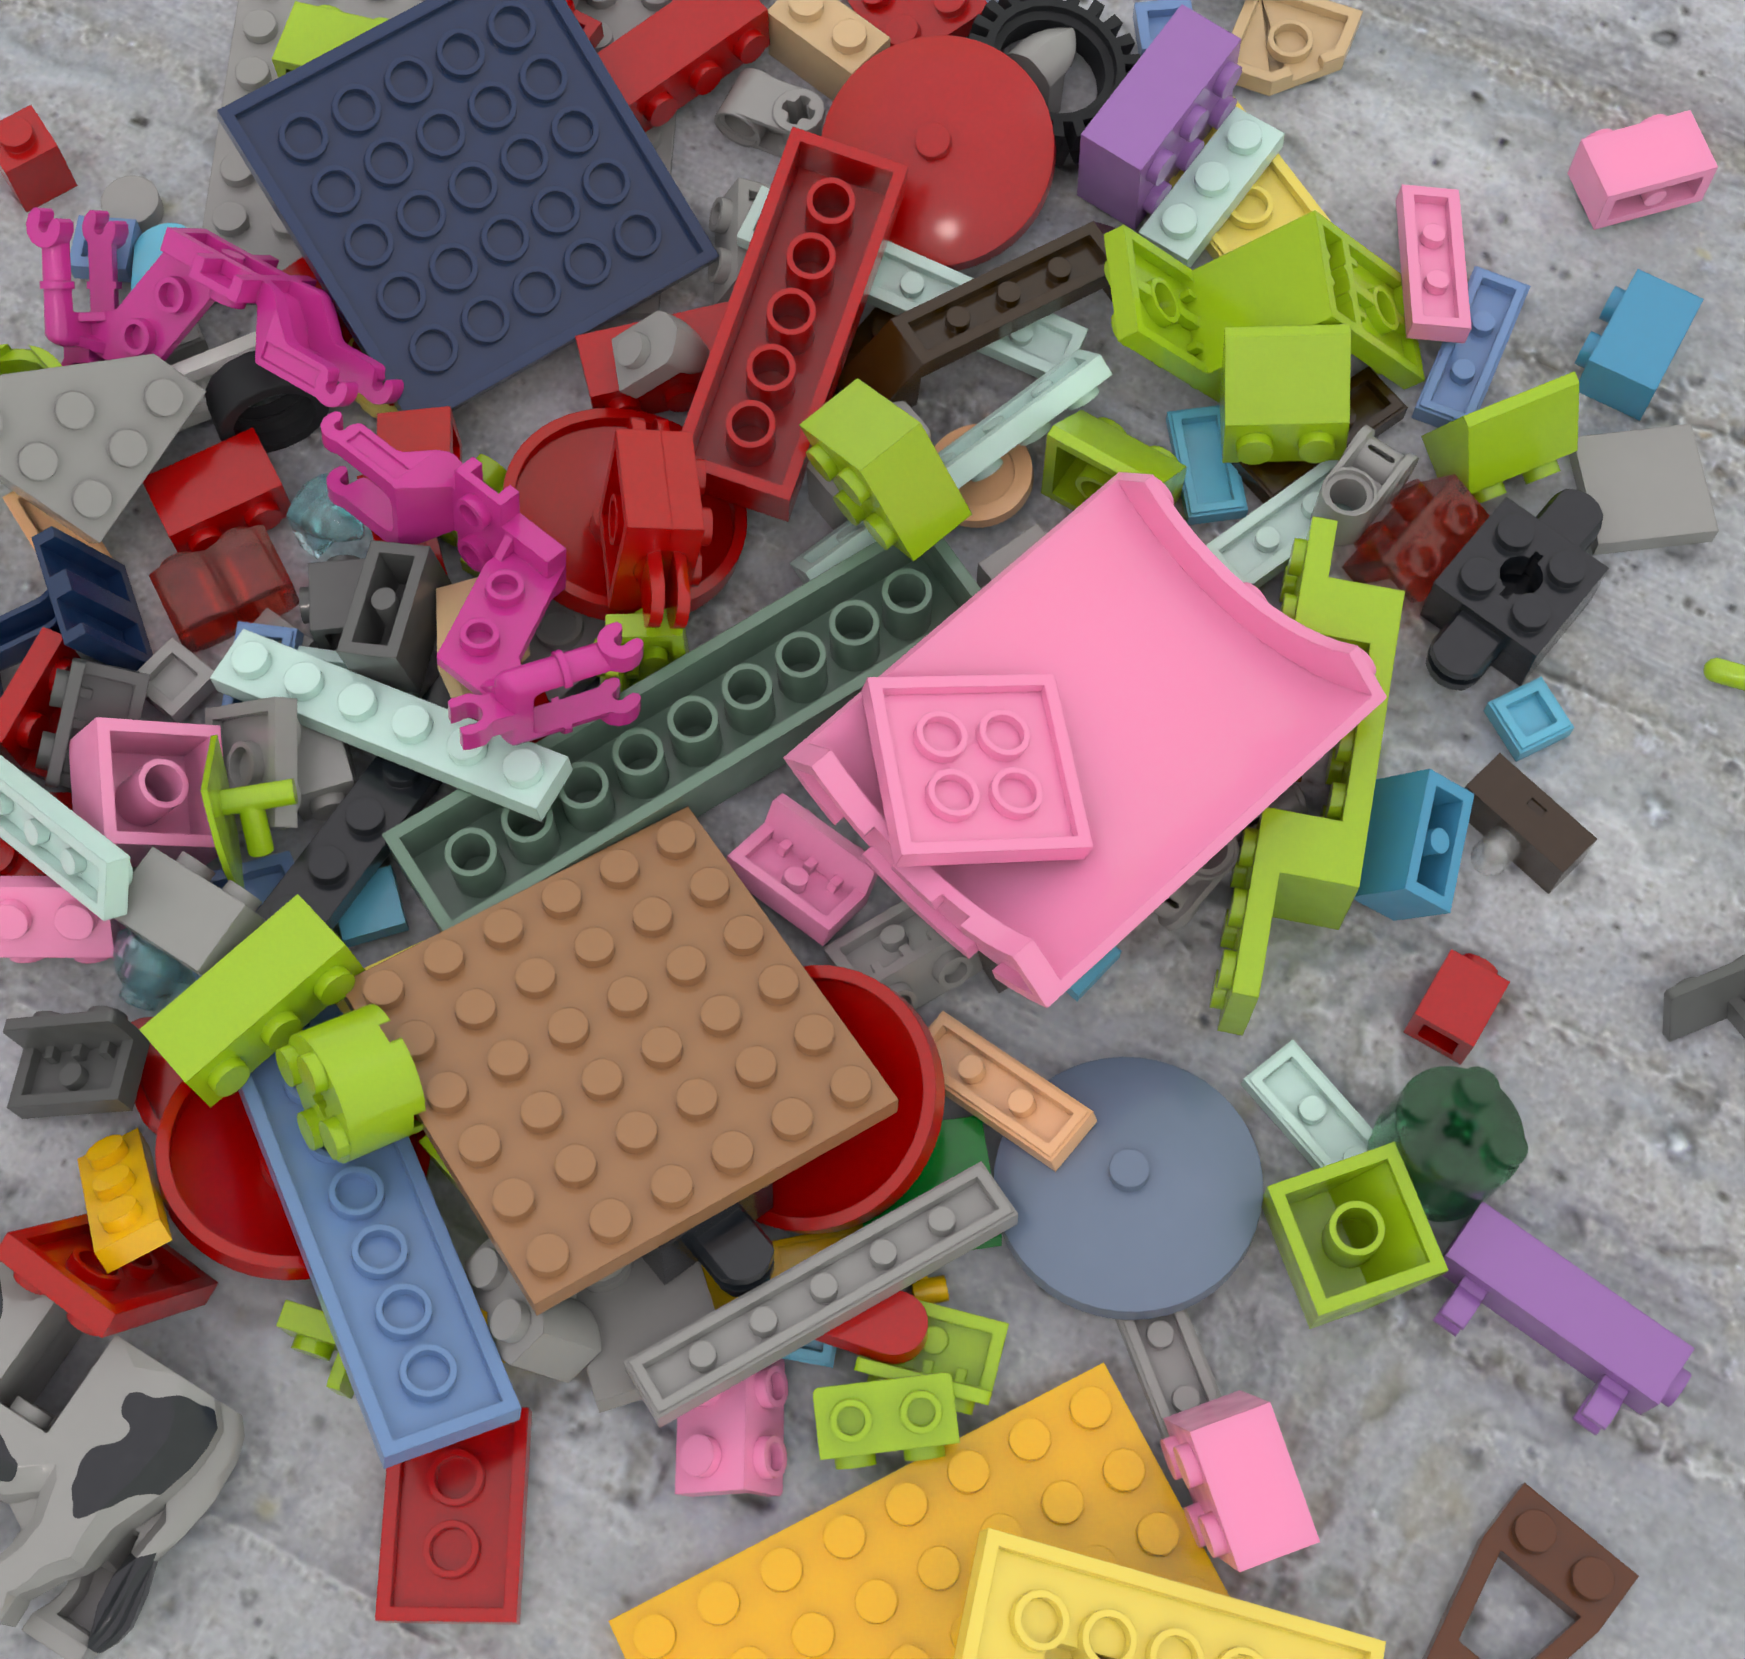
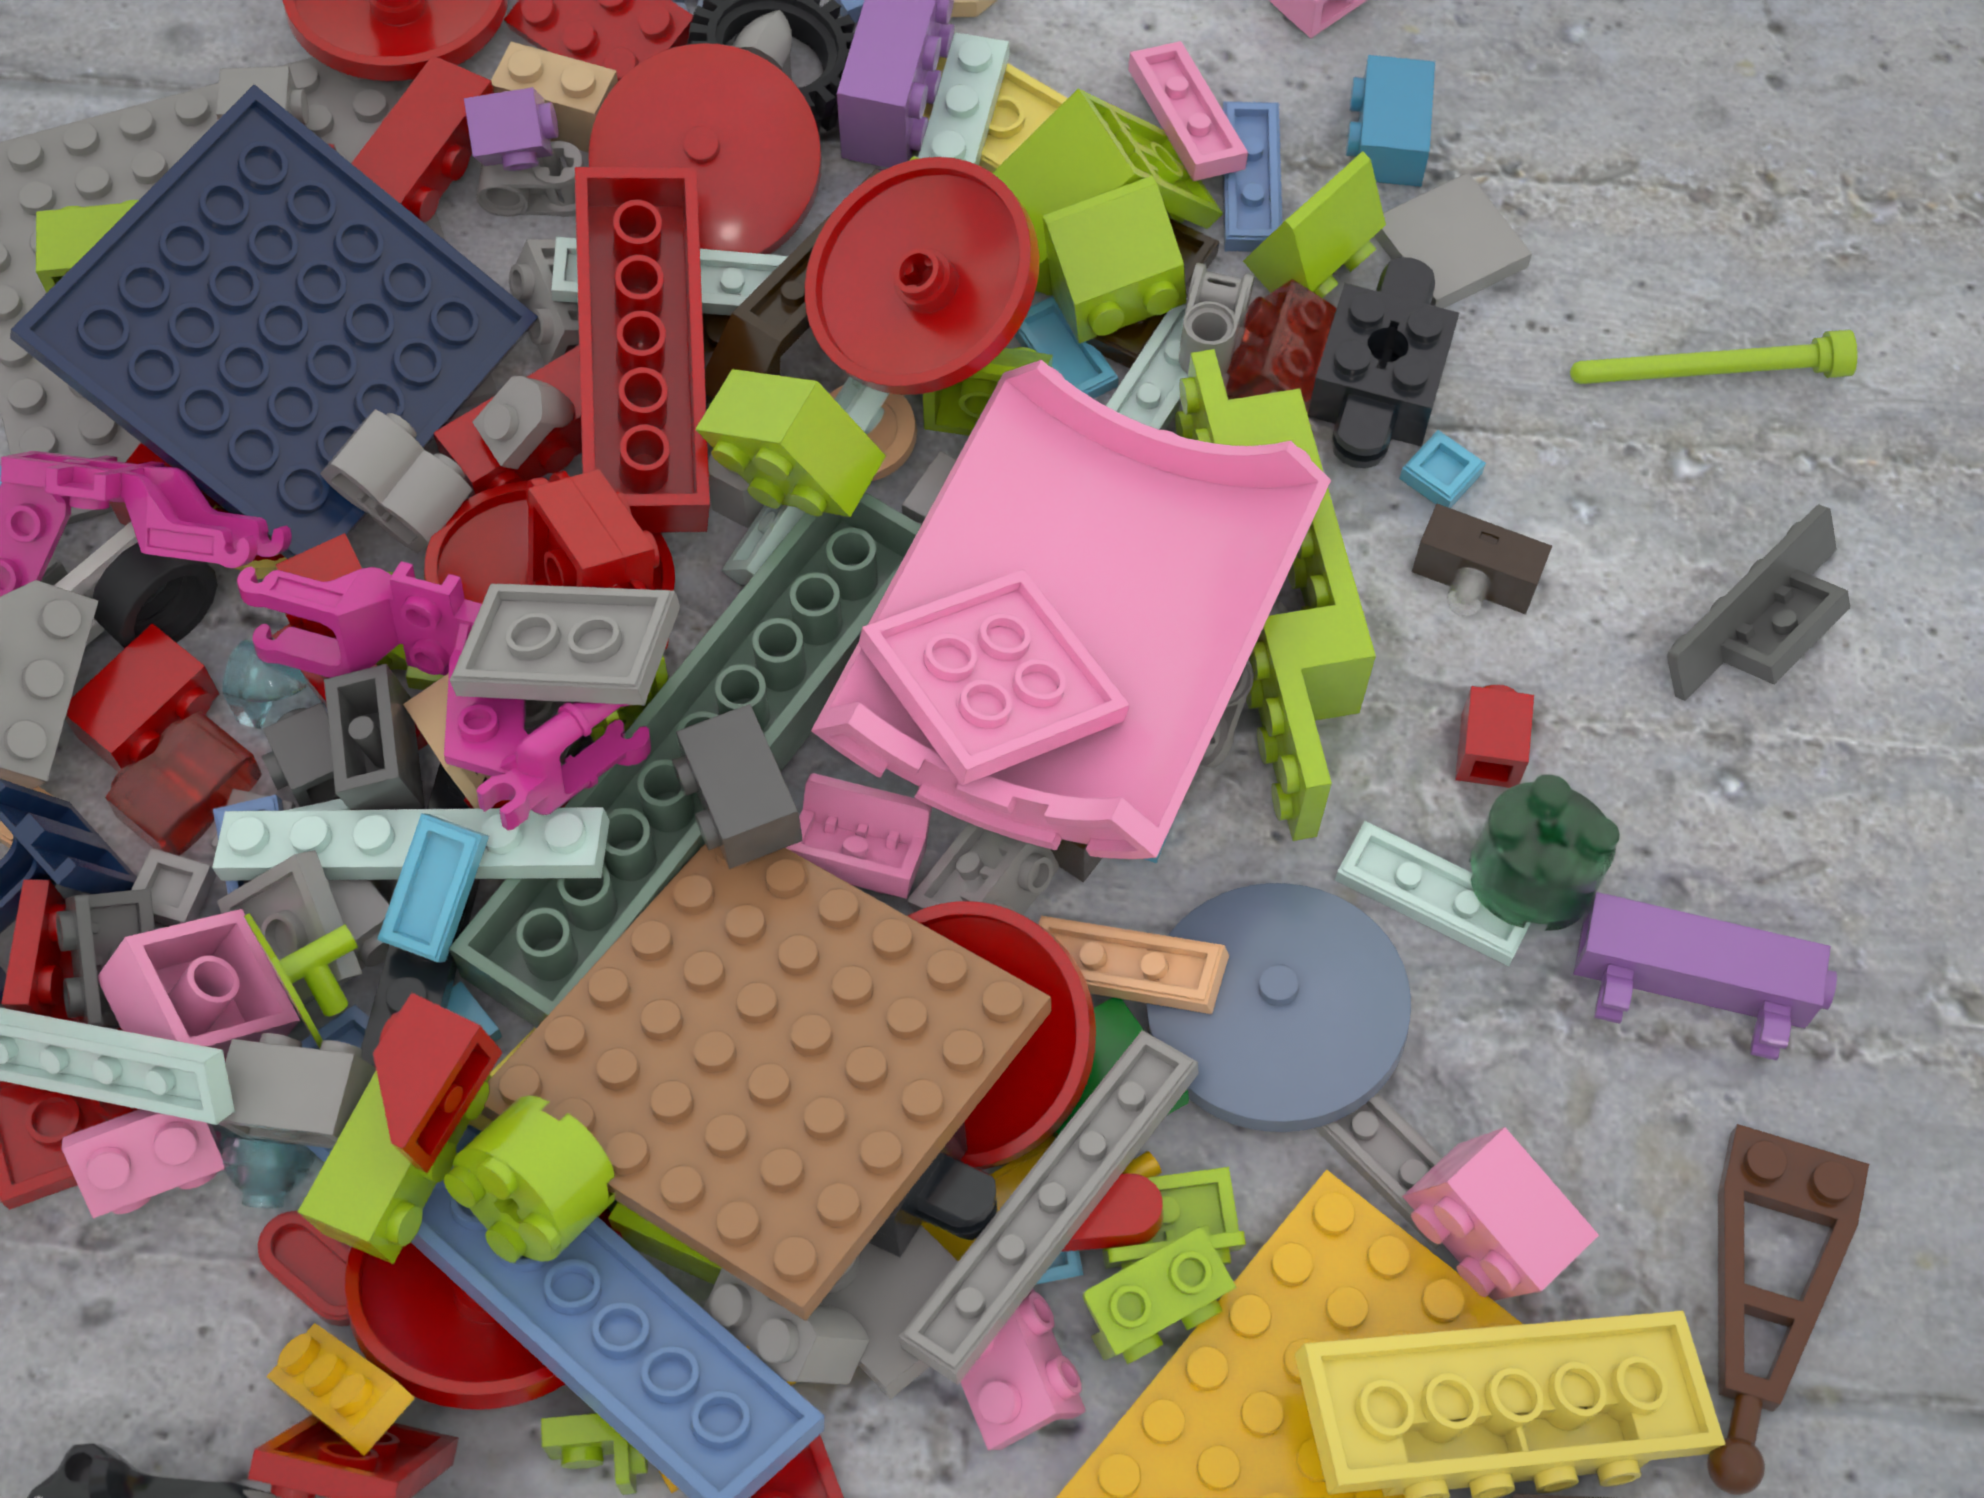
camera: 25 degrees left, 5 degrees down
dark grey bracket [3,1006,150,1119] -> none
lime slope [1262,1142,1448,1329] -> none
dark azure brick [1354,769,1474,921] -> none
none -> light grey brick [320,409,472,553]
none -> red slope [373,993,503,1174]
none -> medium azure tile [377,813,489,962]
none -> light grey tile [450,584,680,705]
none -> medium lavender brick [464,87,559,171]
none -> dark grey brick [672,704,803,869]
none -> red dish [805,157,1039,395]

